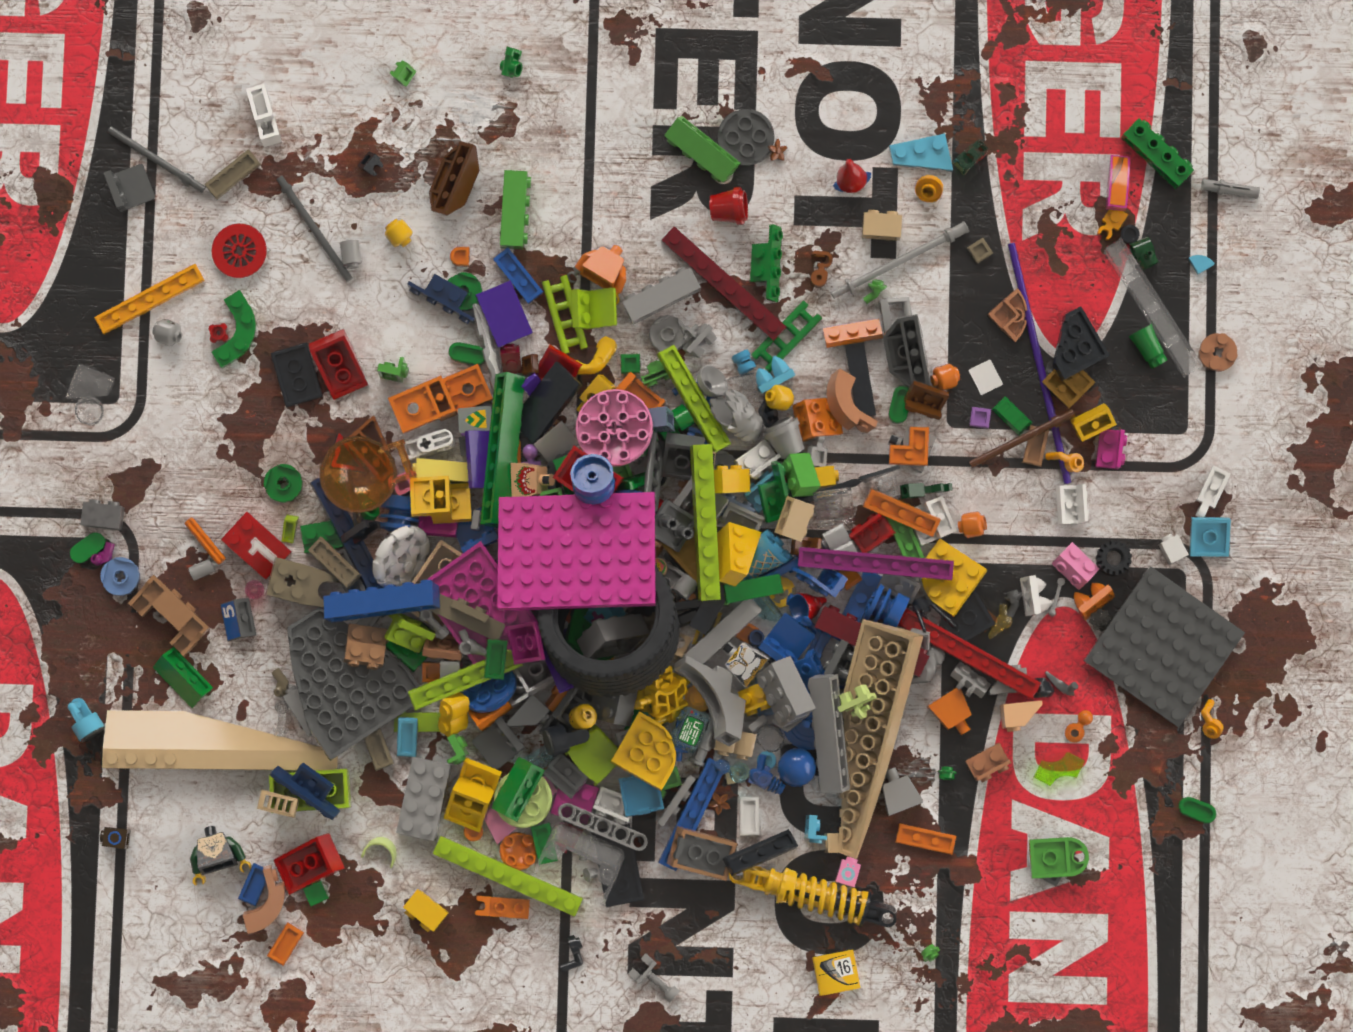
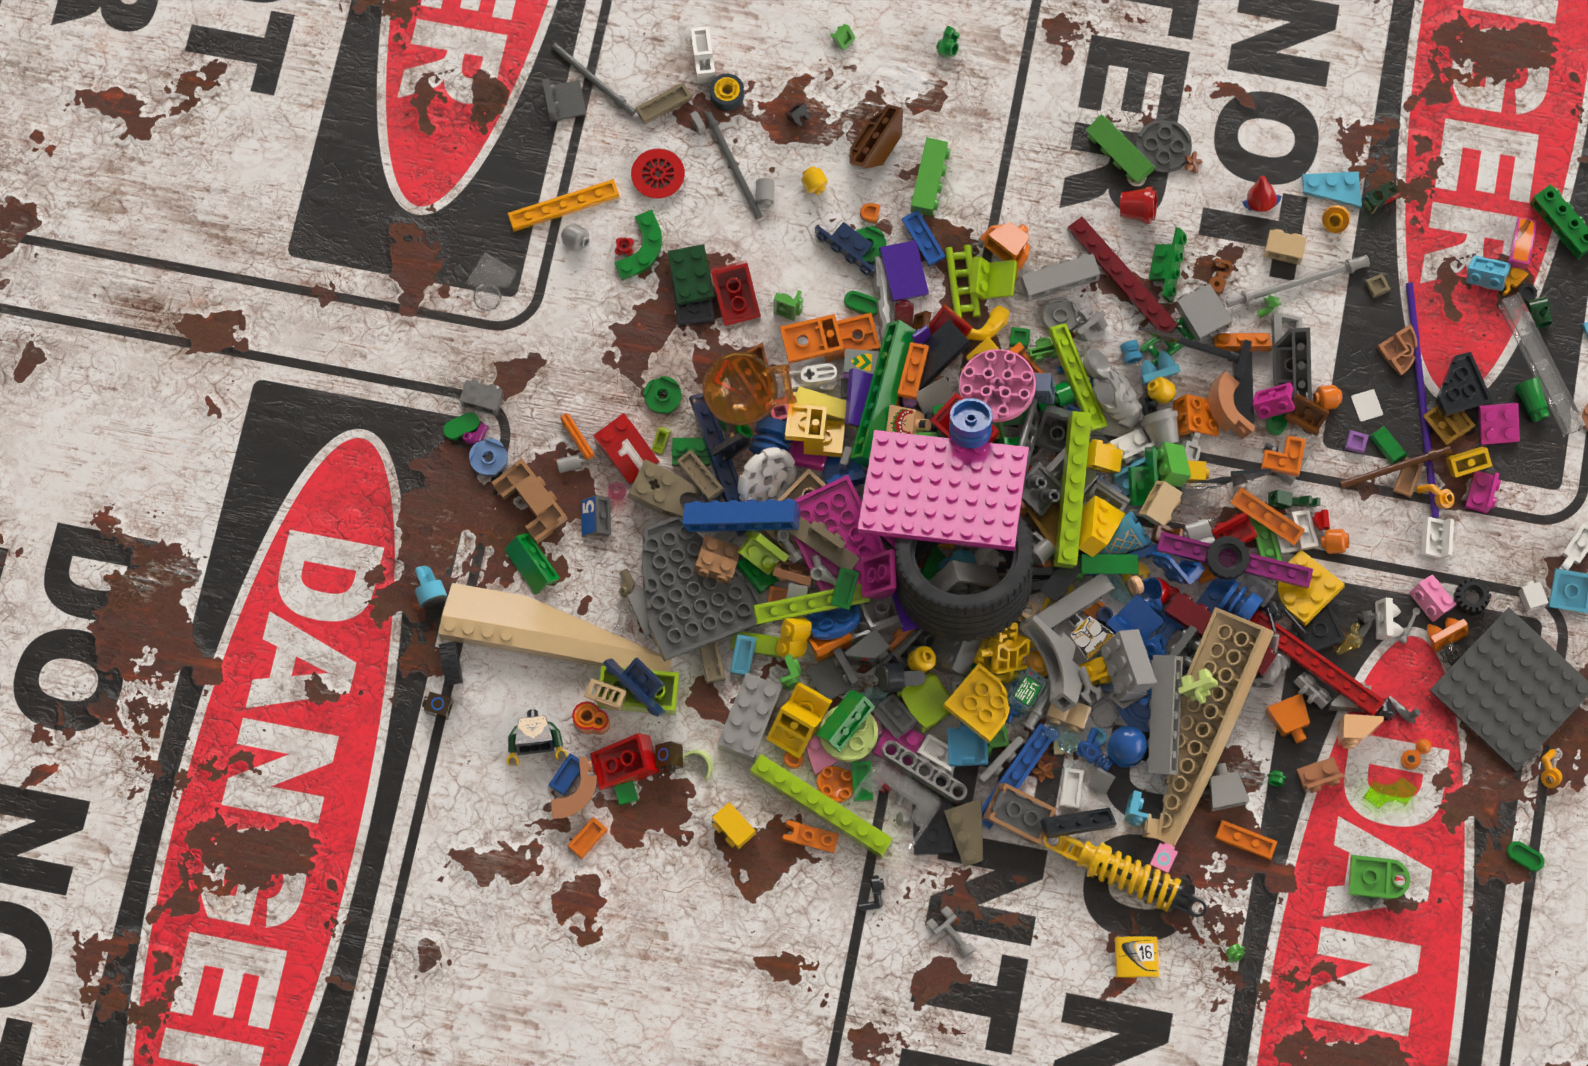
camera: 10 degrees right, 10 degrees down
none -> black tyre [439,641,463,686]
none -> orange piece [572,701,610,735]
none -> dark brown brick [655,741,683,773]
none -> dark green plate [667,244,715,305]
none -> light grey tile [690,111,705,136]
none -> wheel [710,73,745,111]
none -> orange plate [898,342,929,400]
none -> dark tan wing [944,798,983,867]
none -> light grey bar [1078,667,1101,704]
none -> light grey tile [1089,767,1115,795]
none -> light nougat tile [1127,575,1144,595]
none -> black piece [1138,326,1252,379]
none -> light grey brick [1176,284,1233,343]
none -> black tyre [1205,536,1250,581]
none -> dark pink bracket [1253,382,1295,419]
none -> red plate [1312,509,1330,531]
none -> medium azure bracket [1466,255,1511,291]
none -> dark pink plate [1478,403,1520,445]

